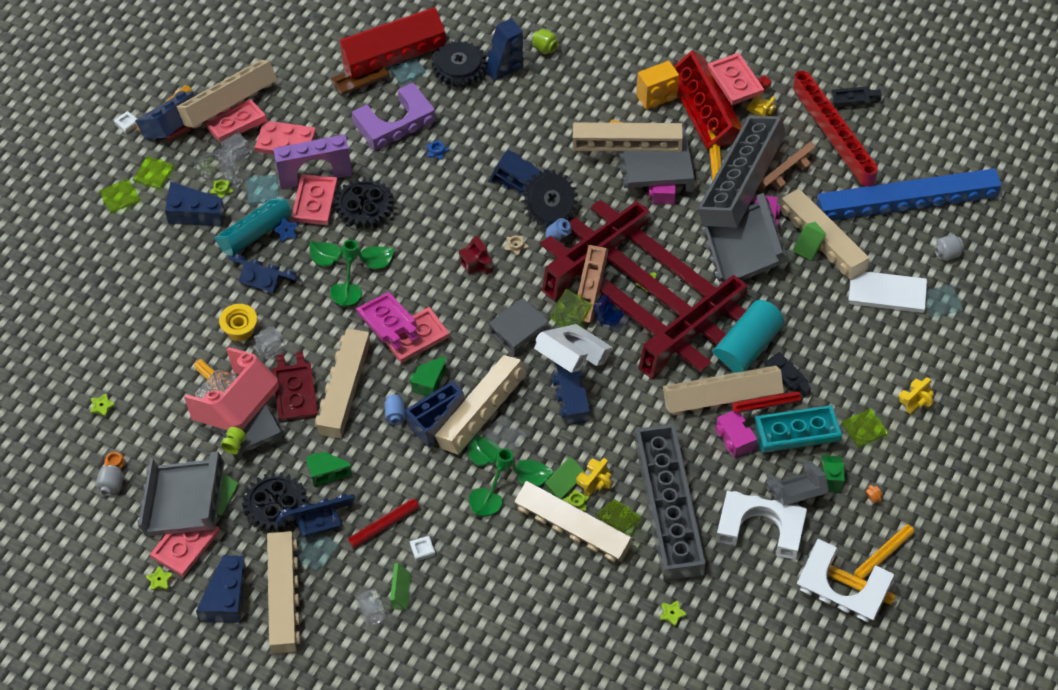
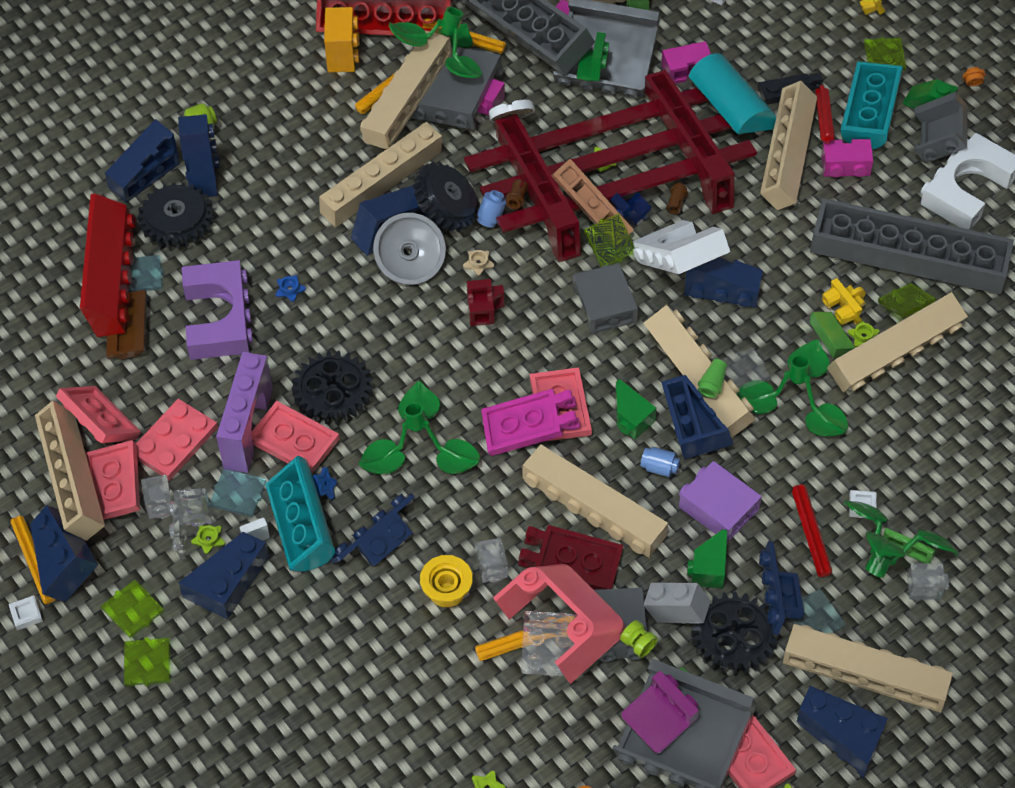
camera: 65 degrees left, 0 degrees up
none -> coral plate [56,386,141,443]
none -> dark blue wedge [105,119,180,203]
none -> white tile [239,518,270,541]
none -> tan brick [319,122,442,228]
none -> light grey dish [373,213,446,285]
none -> green plant [389,7,482,78]
none -> white tile [489,100,535,122]
none -> reddish brown pin [505,180,528,209]
none -> green bracket [577,32,609,81]
none -> magenta bracket [622,671,699,754]
none -> light grey brick [643,583,711,623]
none -> dark pink brick [661,41,711,84]
none -> reddish brown pin [666,183,688,215]
none -> medium lavender brick [679,461,762,543]
none -> bright green cone [698,359,727,398]
none -> green plant [843,500,959,578]

